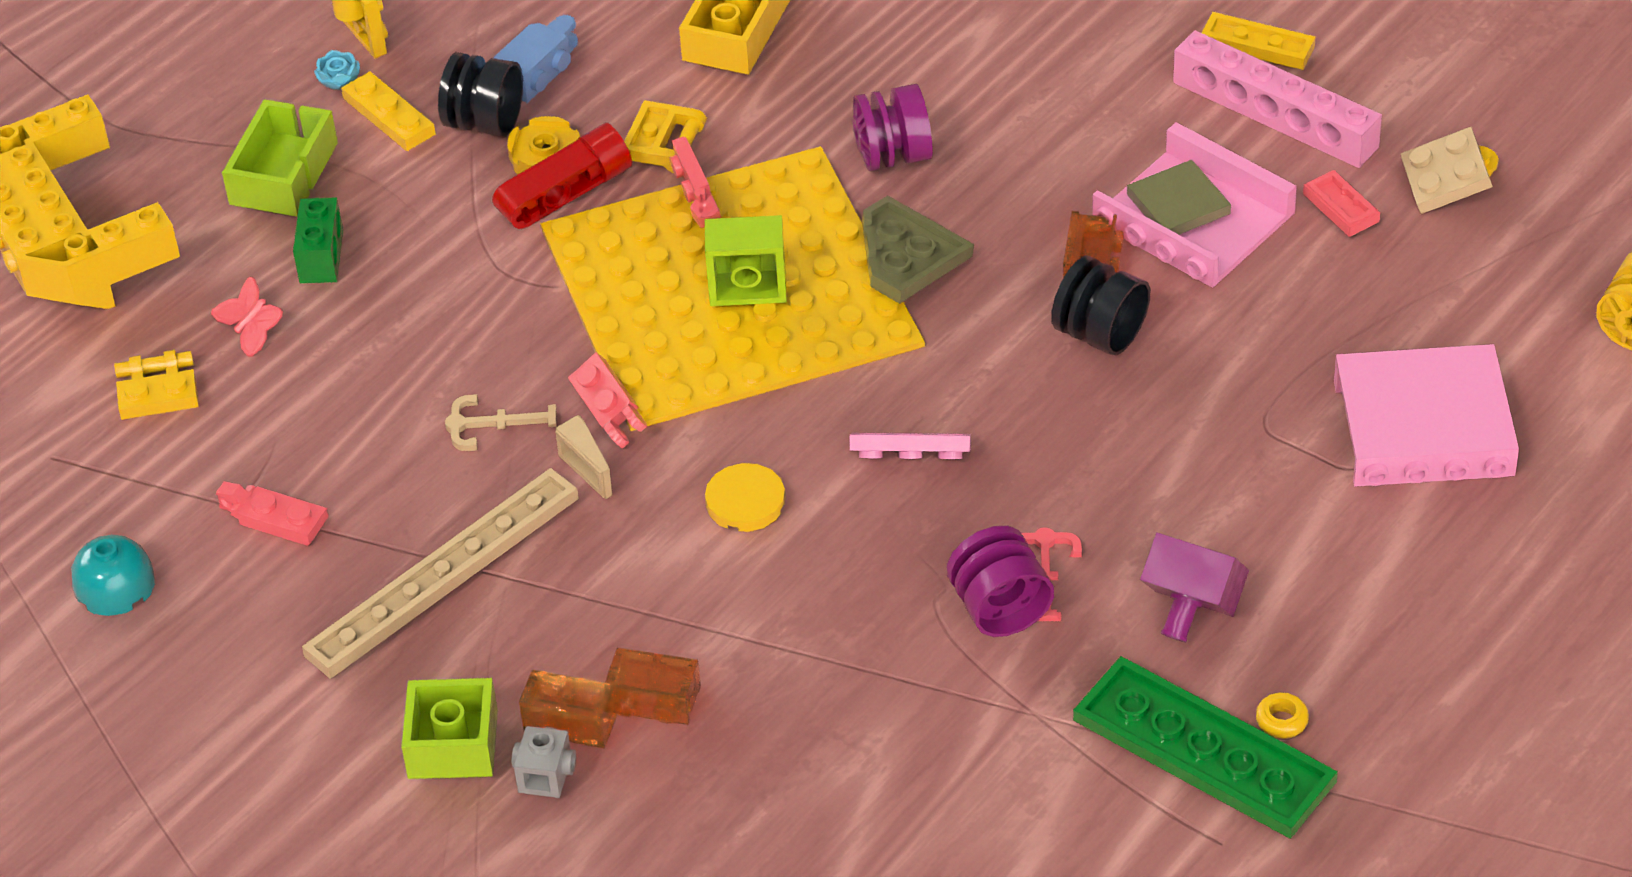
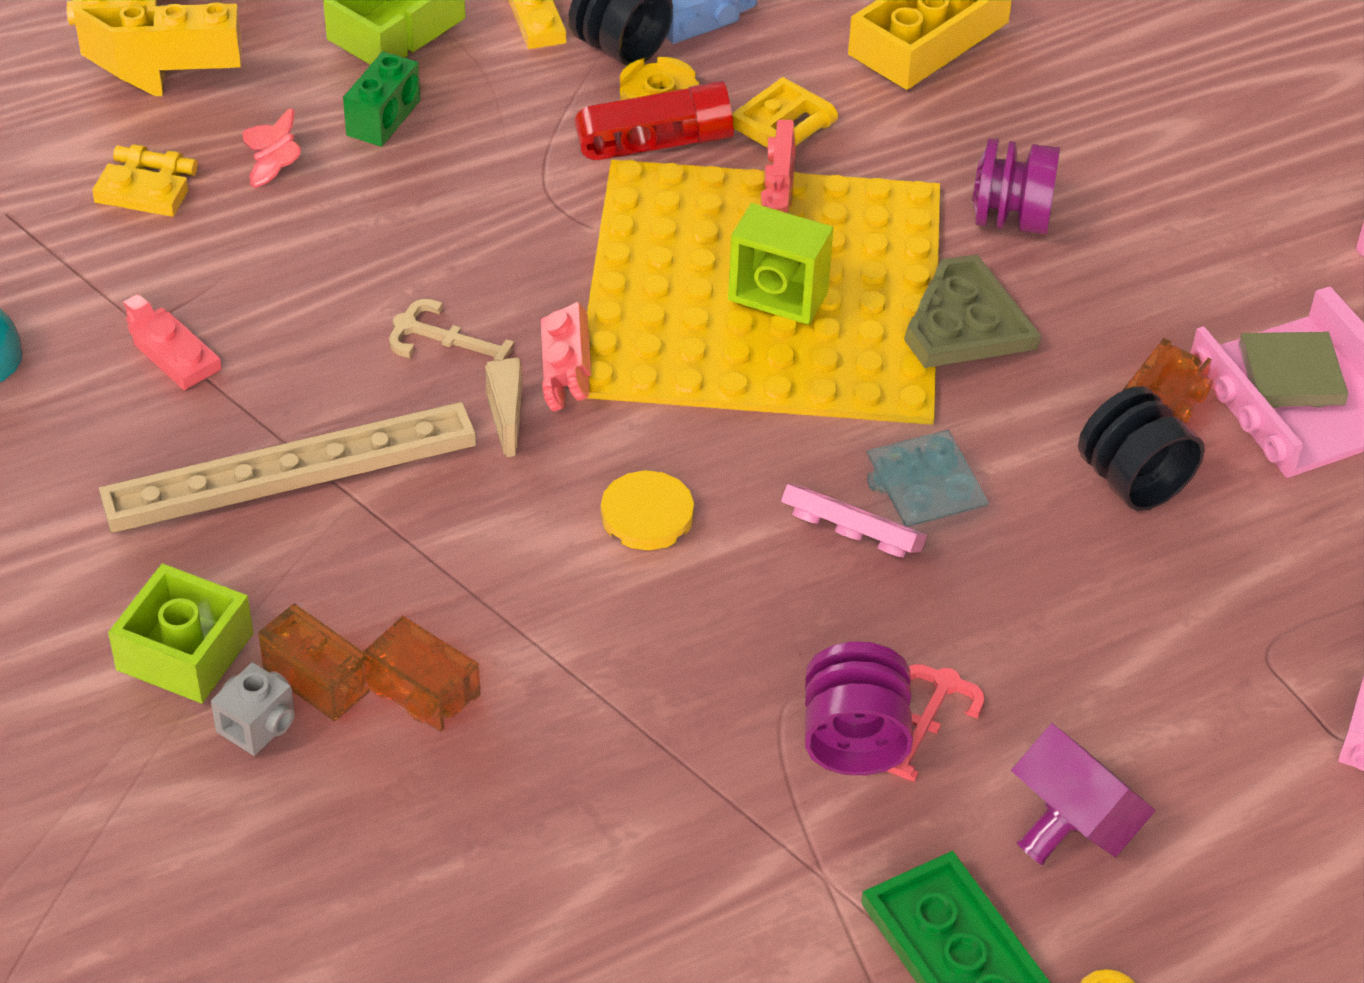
camera: 20 degrees right, 0 degrees up
none -> clear light blue hinge [866,429,989,527]

